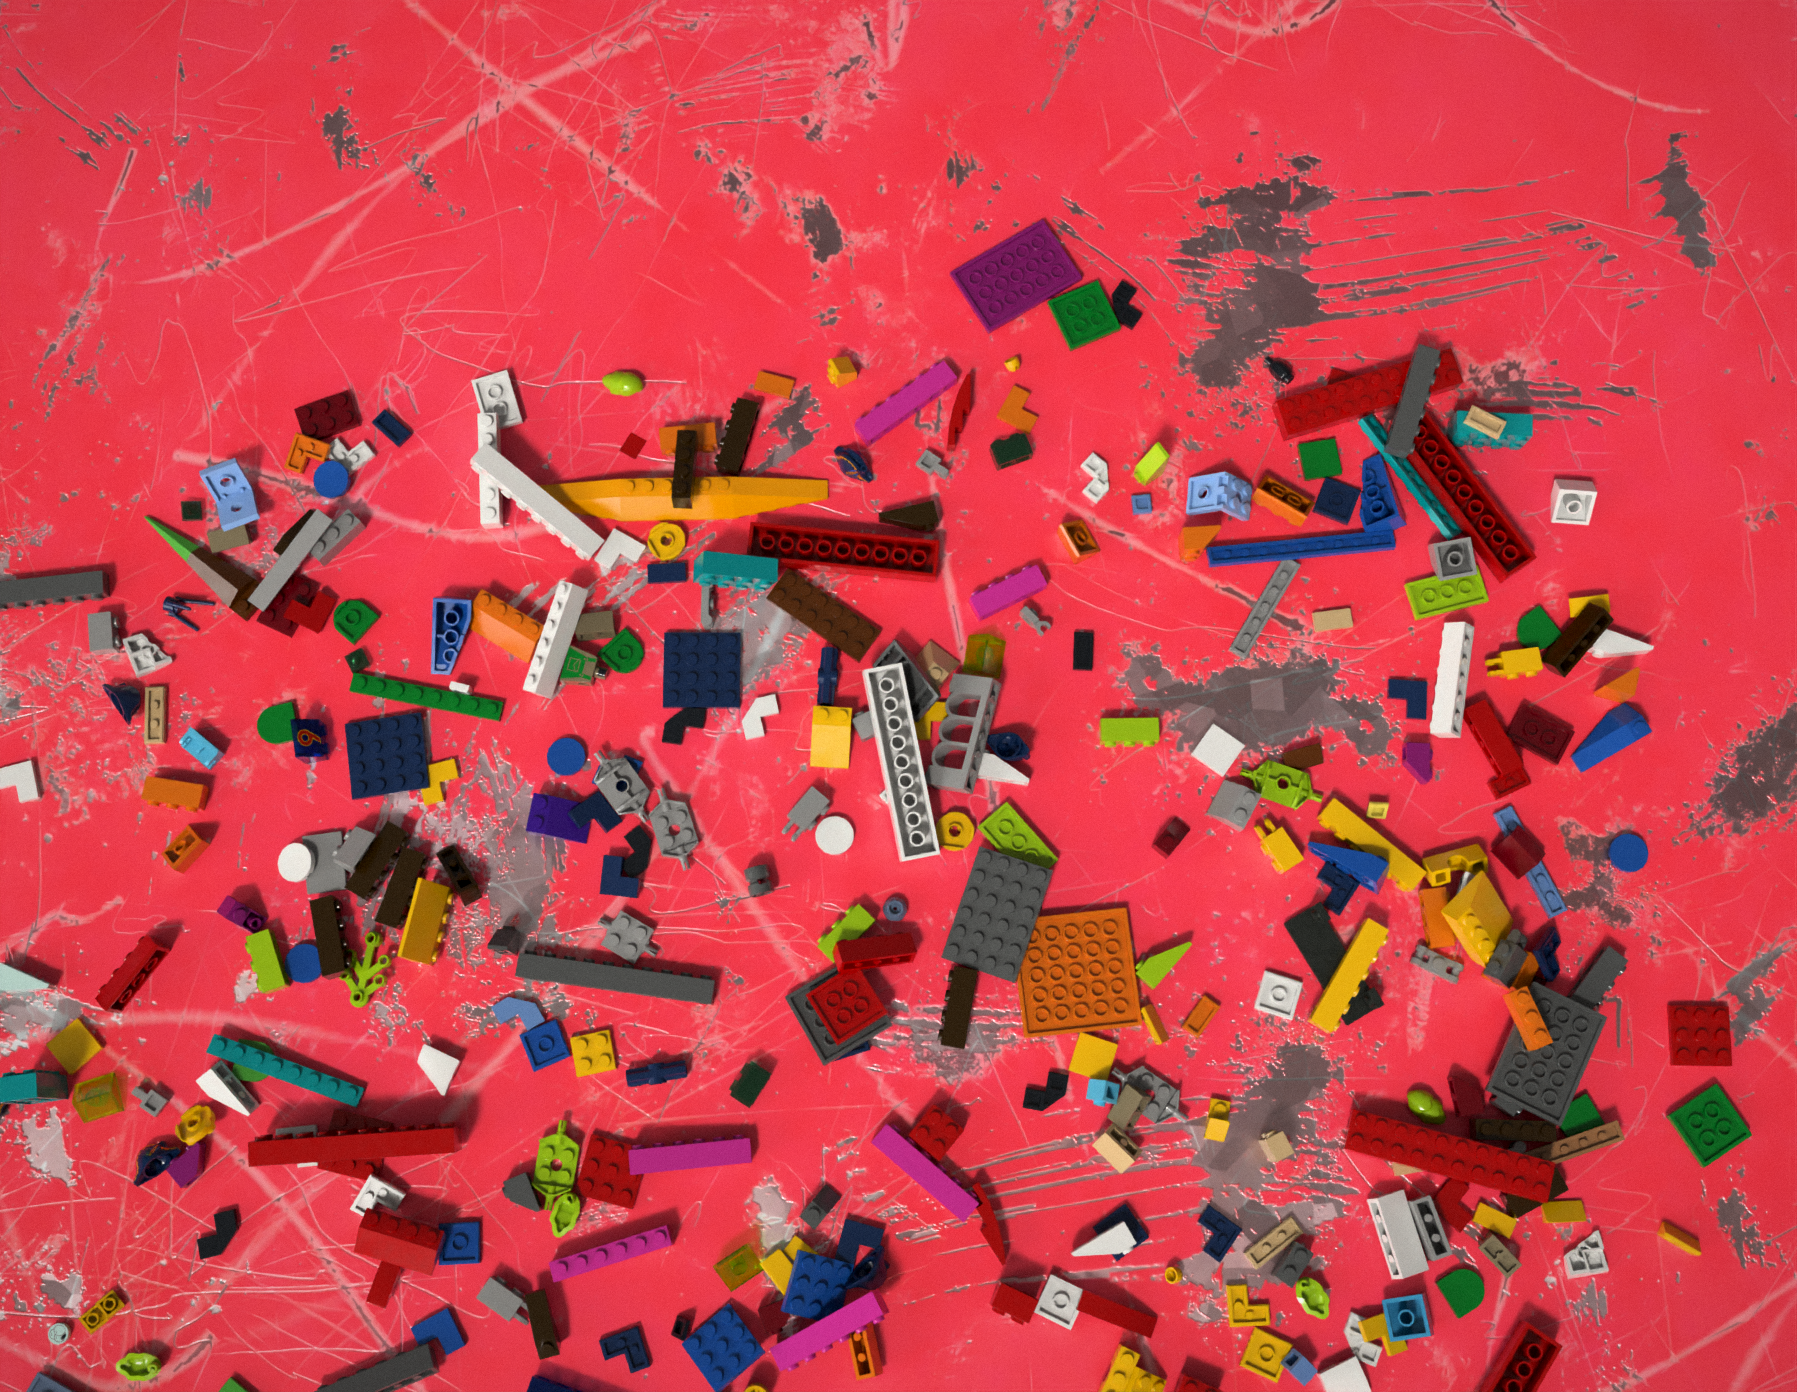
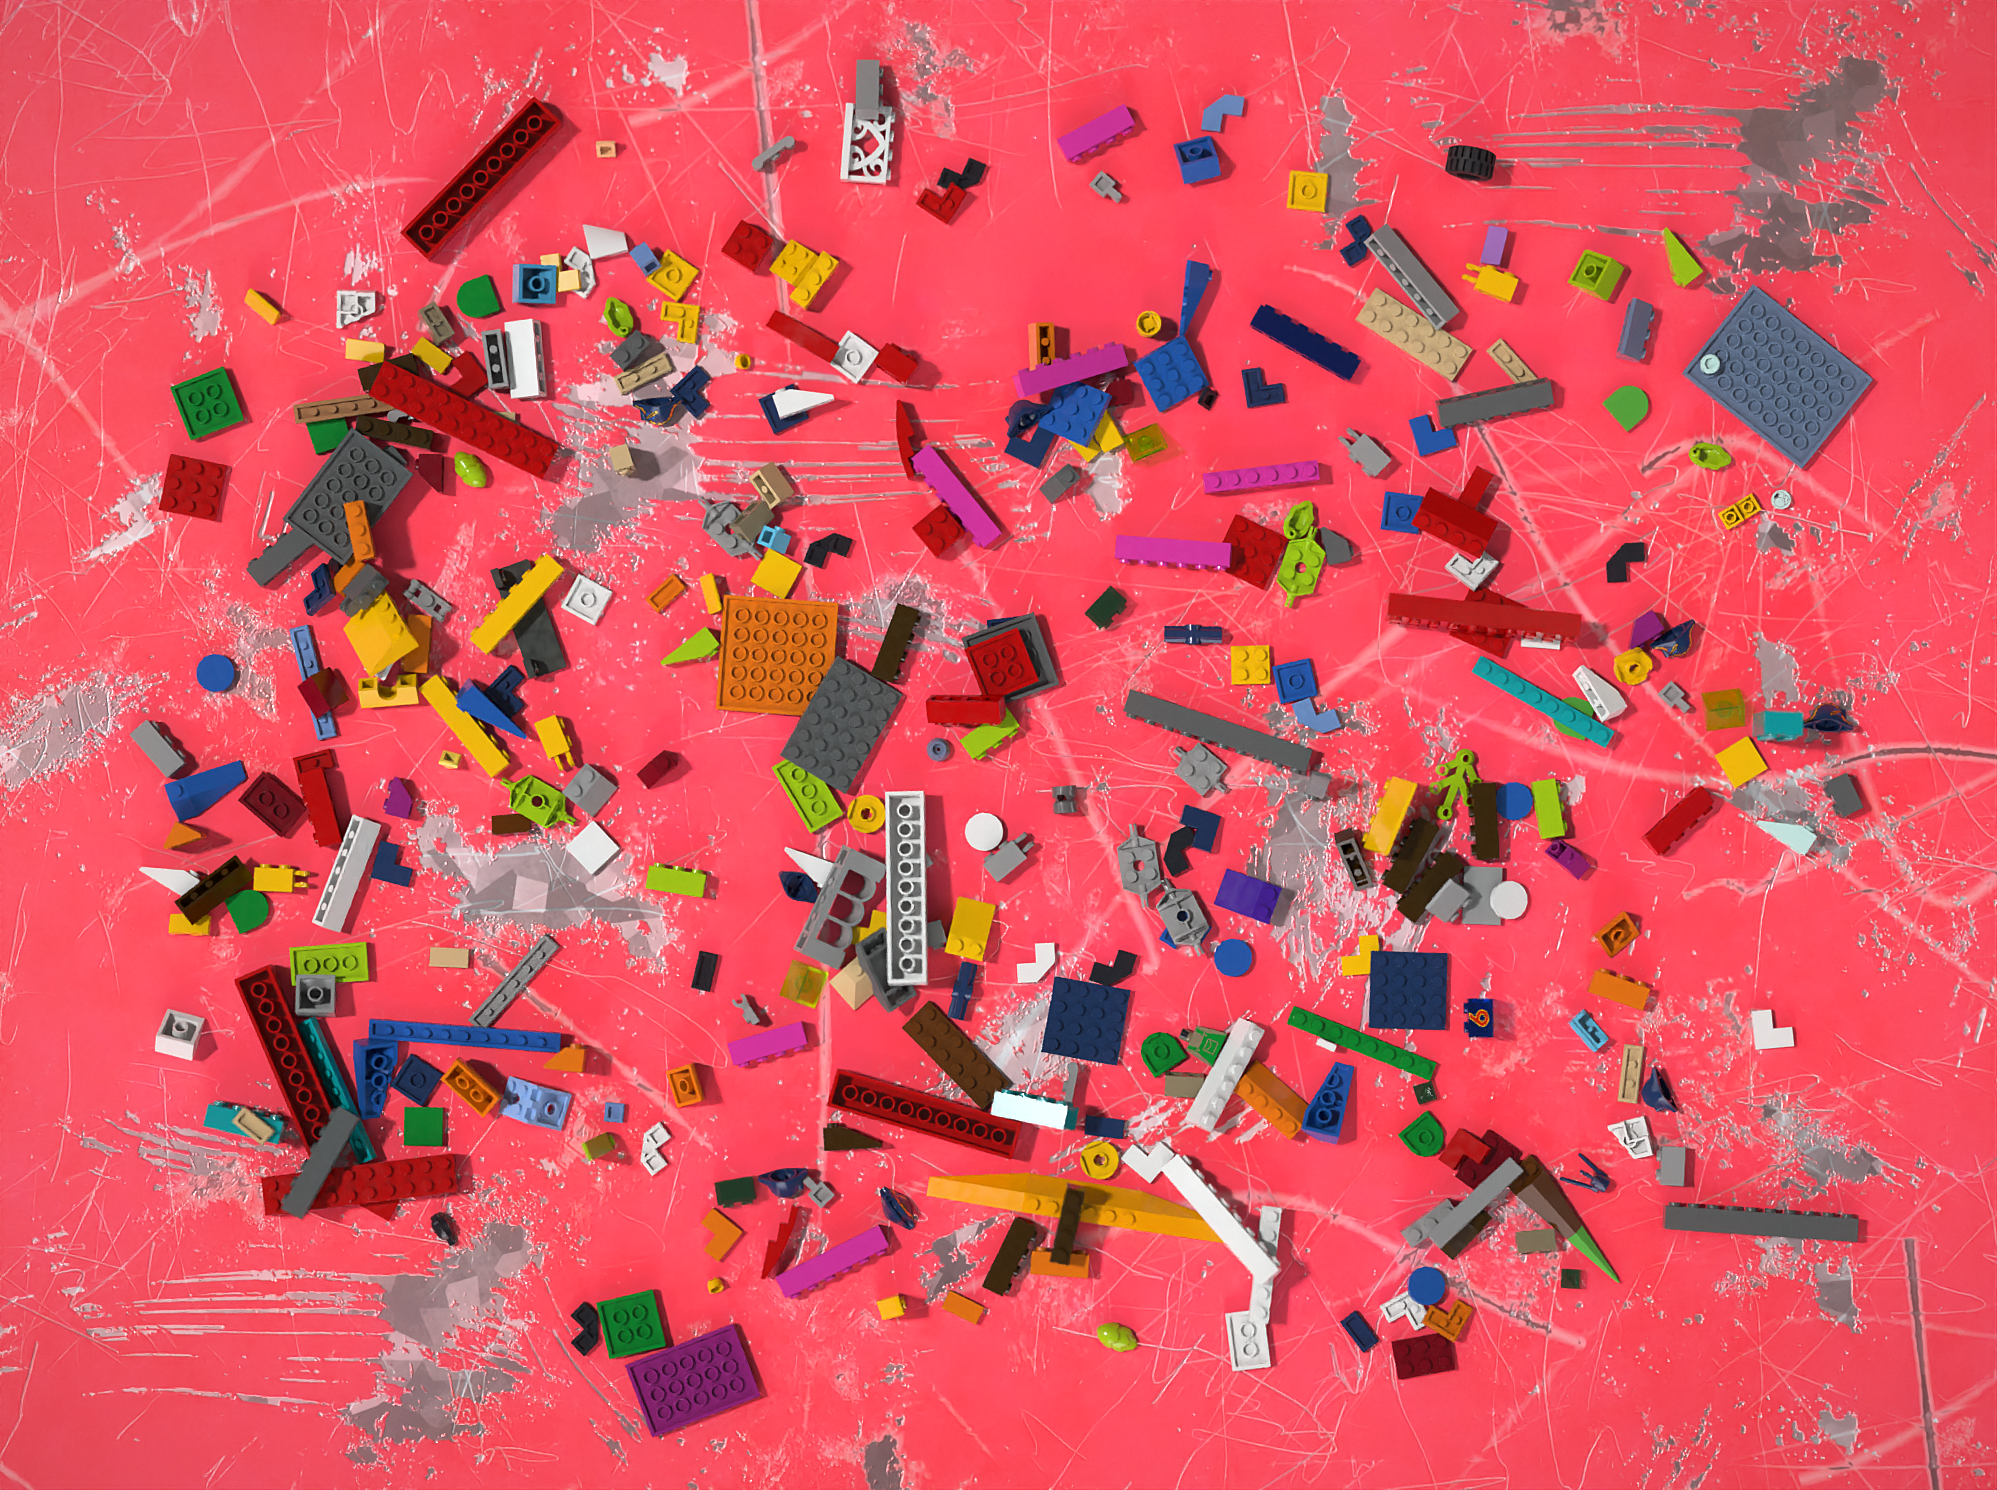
camera: 165 degrees left, 10 degrees up
light blue bracket [199,458,260,532] -> none
green tile [257,702,299,745] -> none
white slope [417,1044,461,1096] -> none
dark brown slope [525,1288,561,1360] -> none
dark blue tile [567,791,622,834] -> none
red sticker [619,433,646,459] -> none
yellow slope [1204,1098,1231,1142] -> none
none -> light grey brick [129,720,187,778]
none -> dark blue hat [632,397,683,425]
none -> dark blue hat [757,1168,808,1198]

